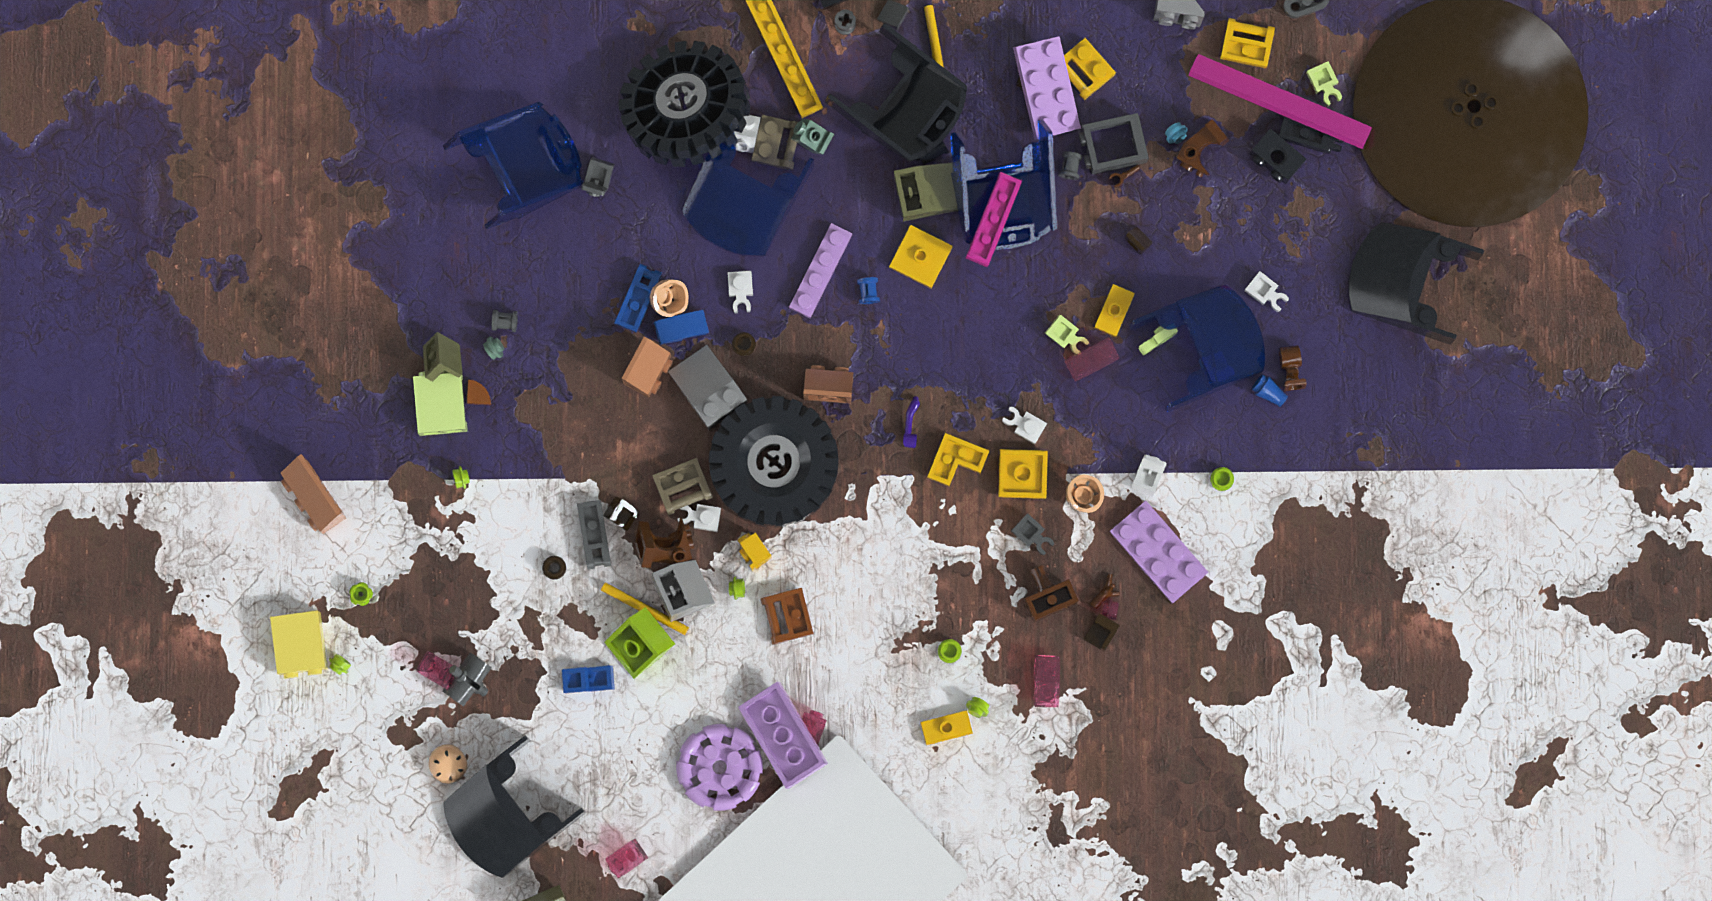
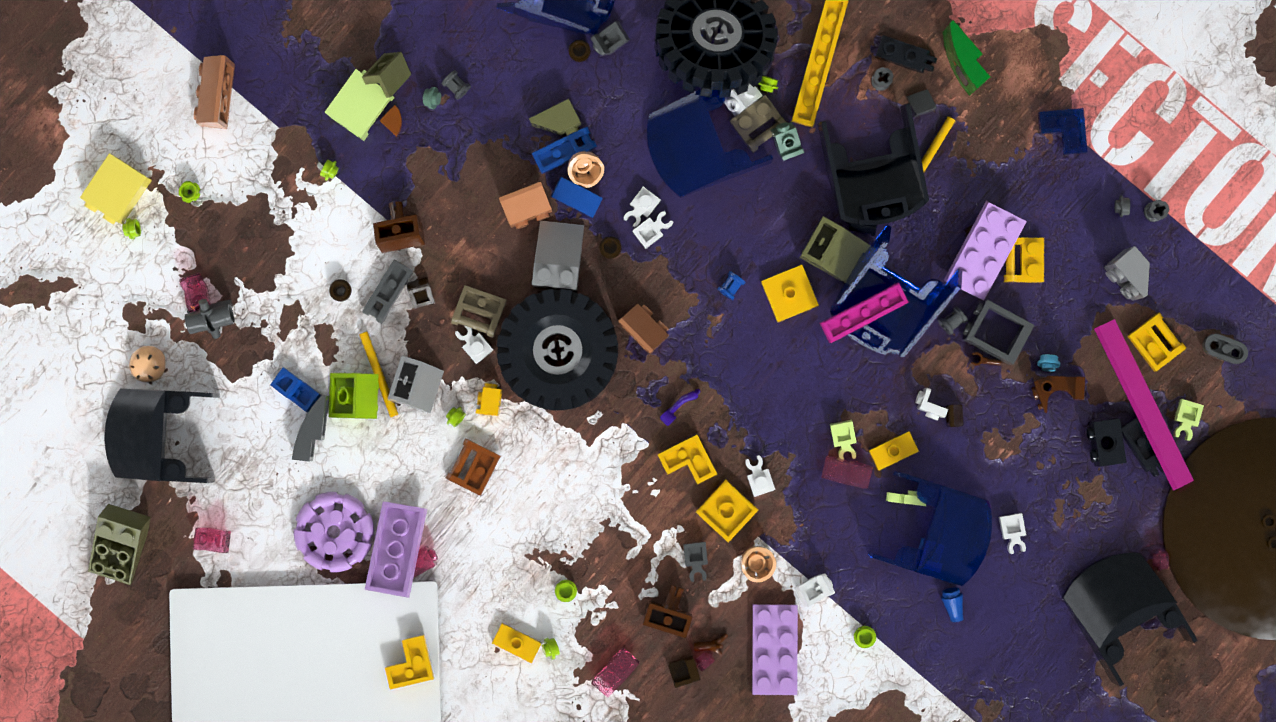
camera: 40 degrees right, 5 degrees up
reddish brown tile [635,518,694,568] -> none
lavender plate [789,223,852,319] -> none
reddish brown leg [1279,345,1307,392] -> none
none -> dark grey slope [292,395,329,462]
none -> reddish brown brick [373,201,425,253]
none -> yellow plate [385,634,435,690]
none -> olive slope [529,99,581,136]
none -> dark brown plate [568,40,591,62]
none -> white plate [632,211,673,249]
none -> lime plate [758,76,778,93]
none -> white bracket [915,388,948,420]
none -> clear pink plate [1153,549,1169,571]

